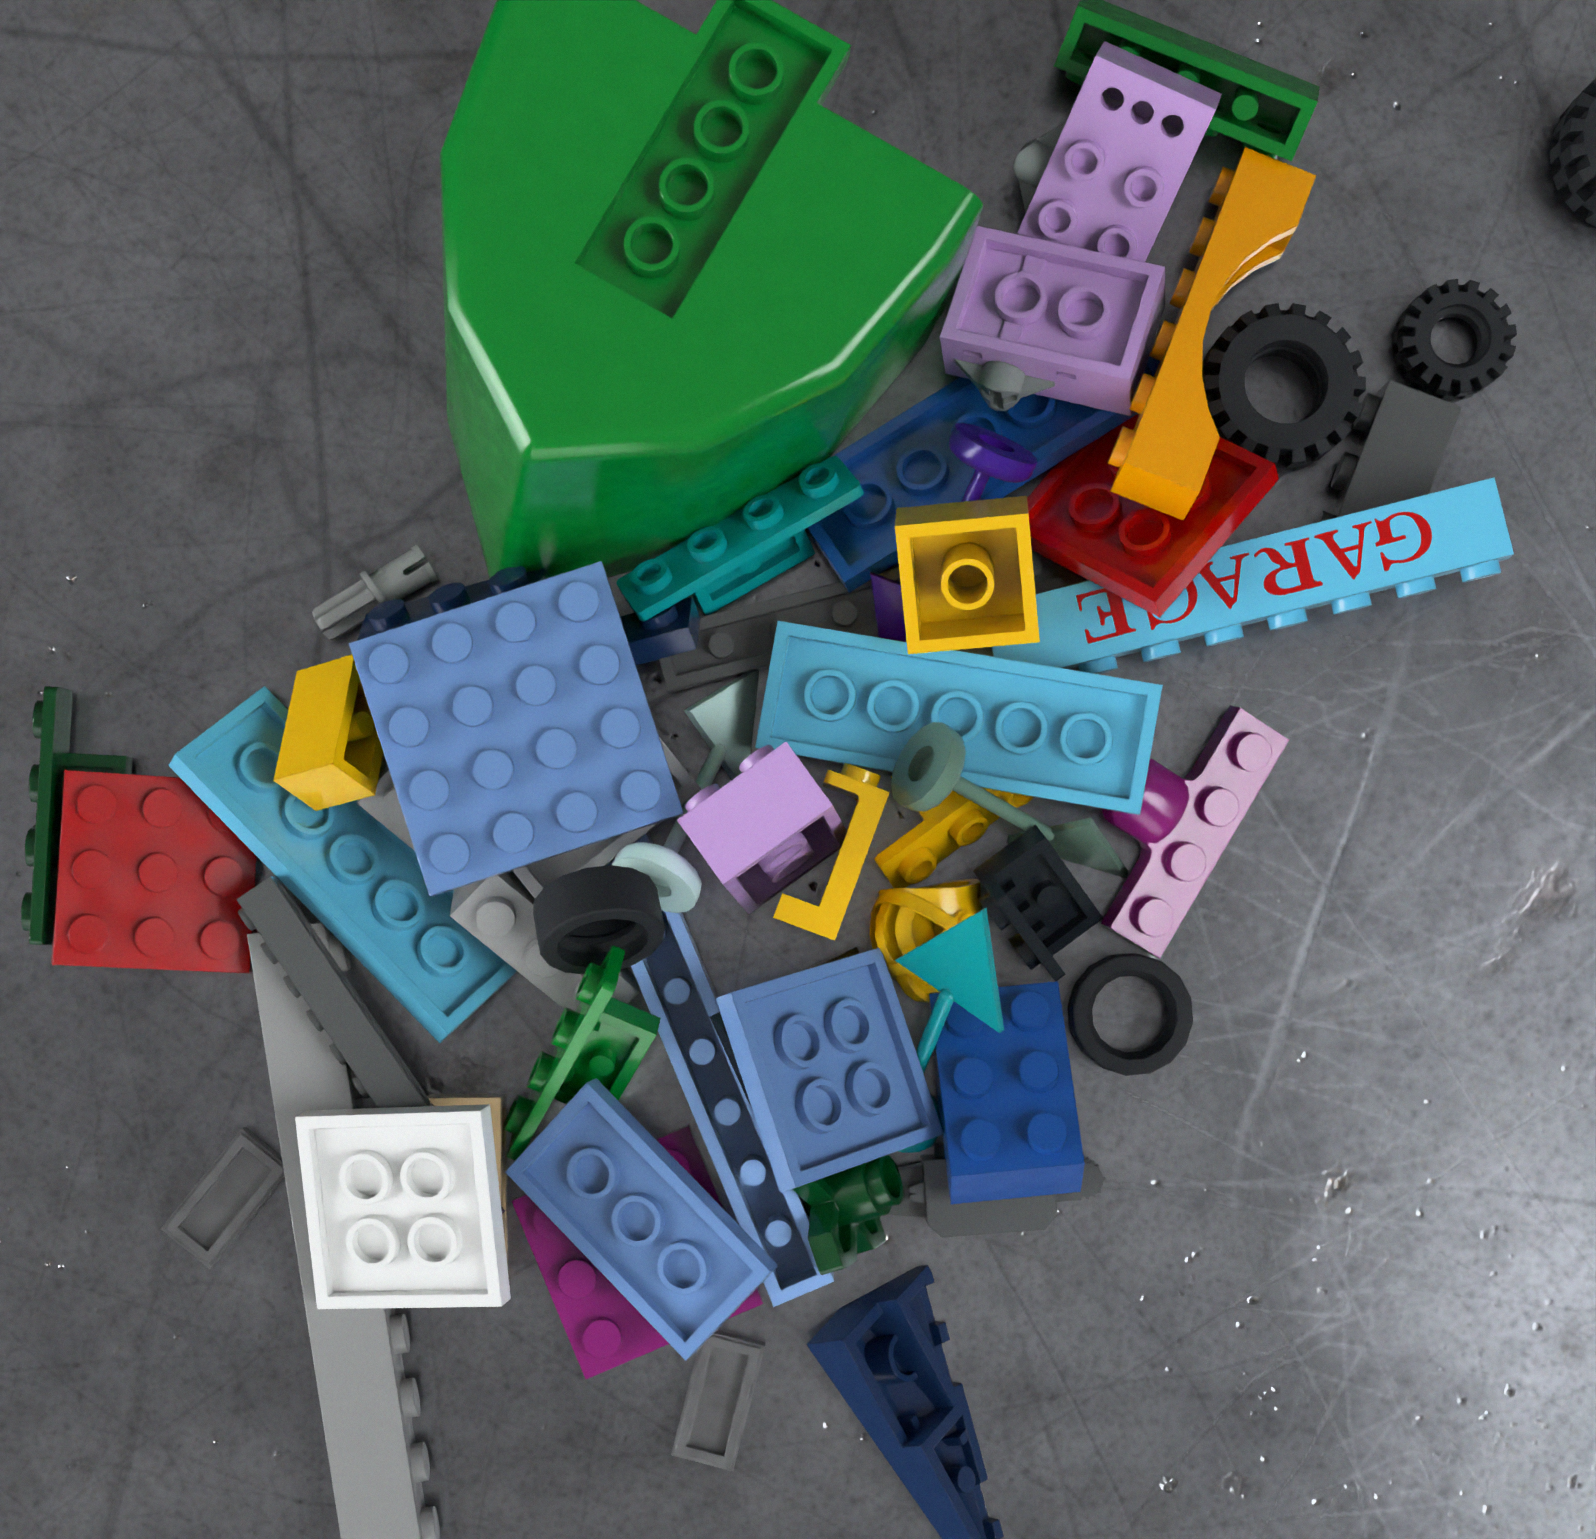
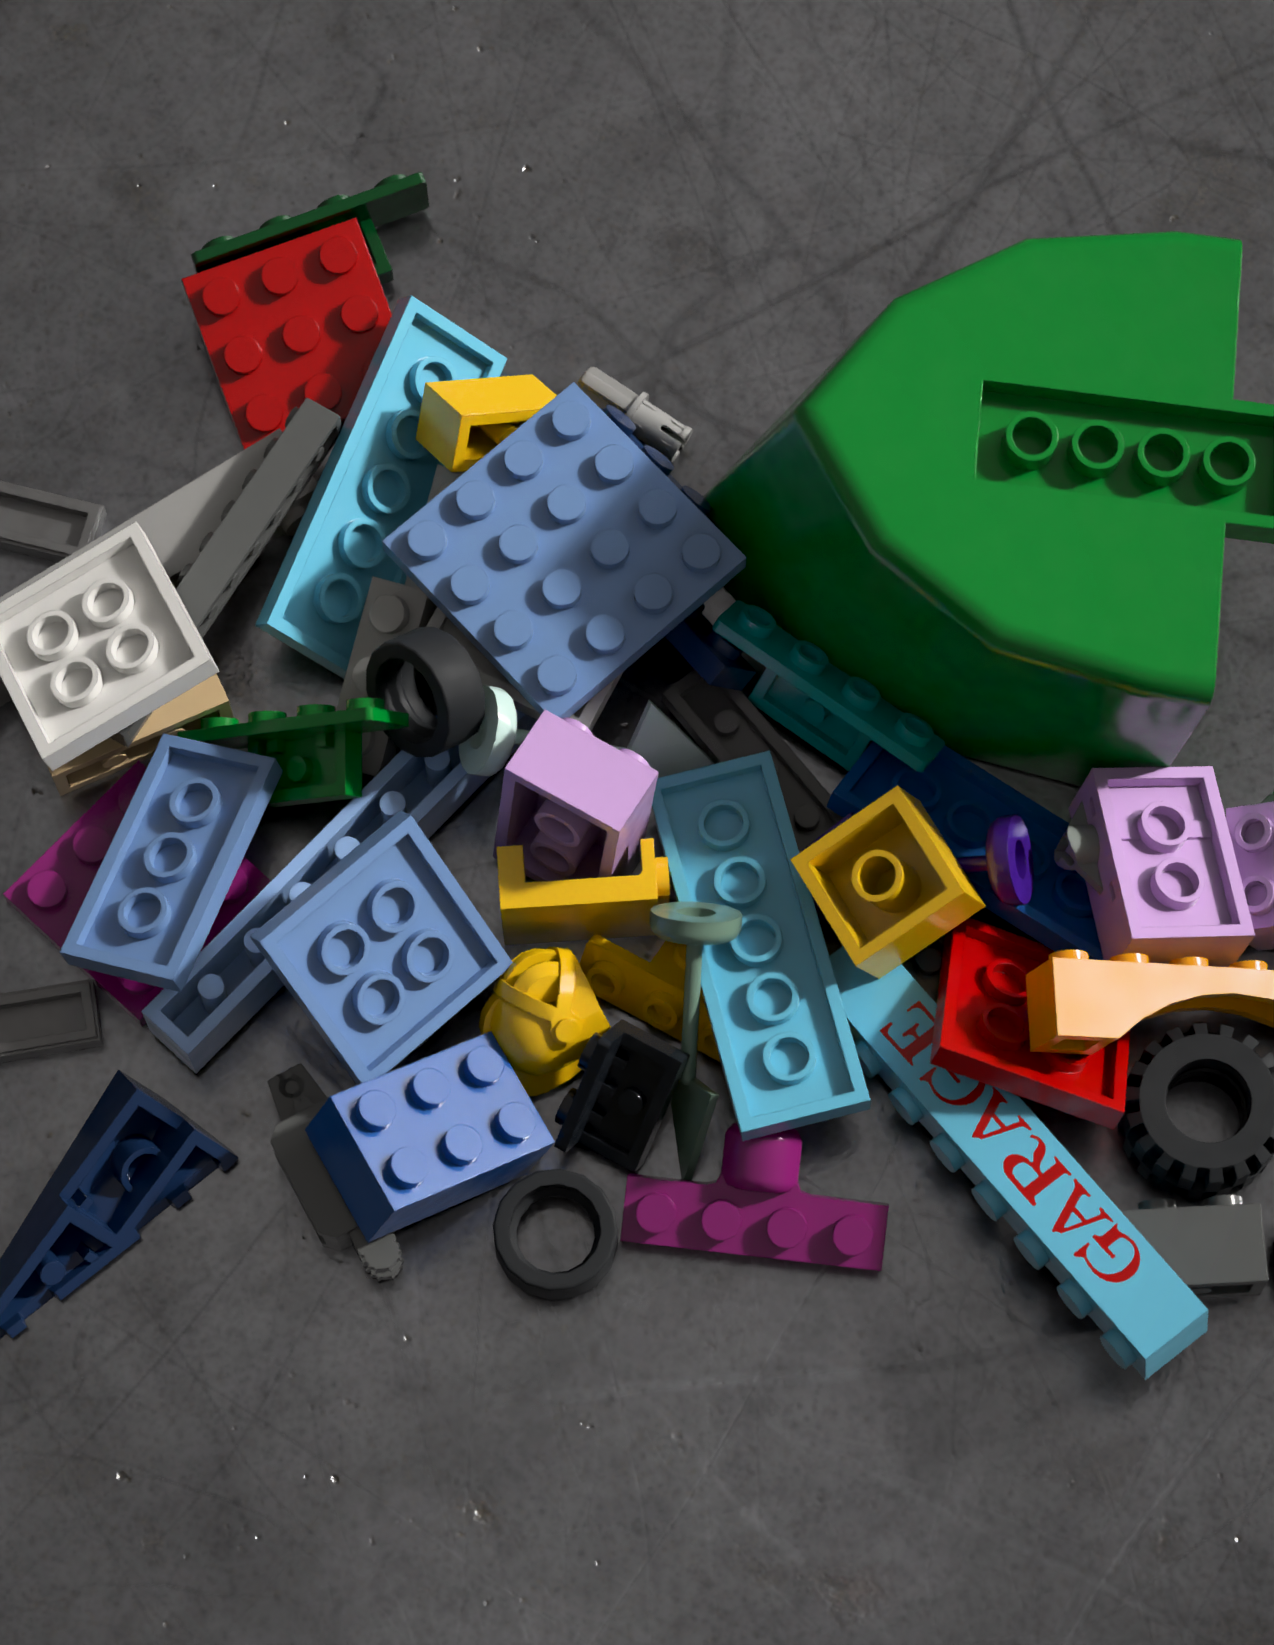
camera: 65 degrees right, 15 degrees down
dark green plant [793,1155,903,1275] -> none
teal piece [895,907,1004,1153] -> none

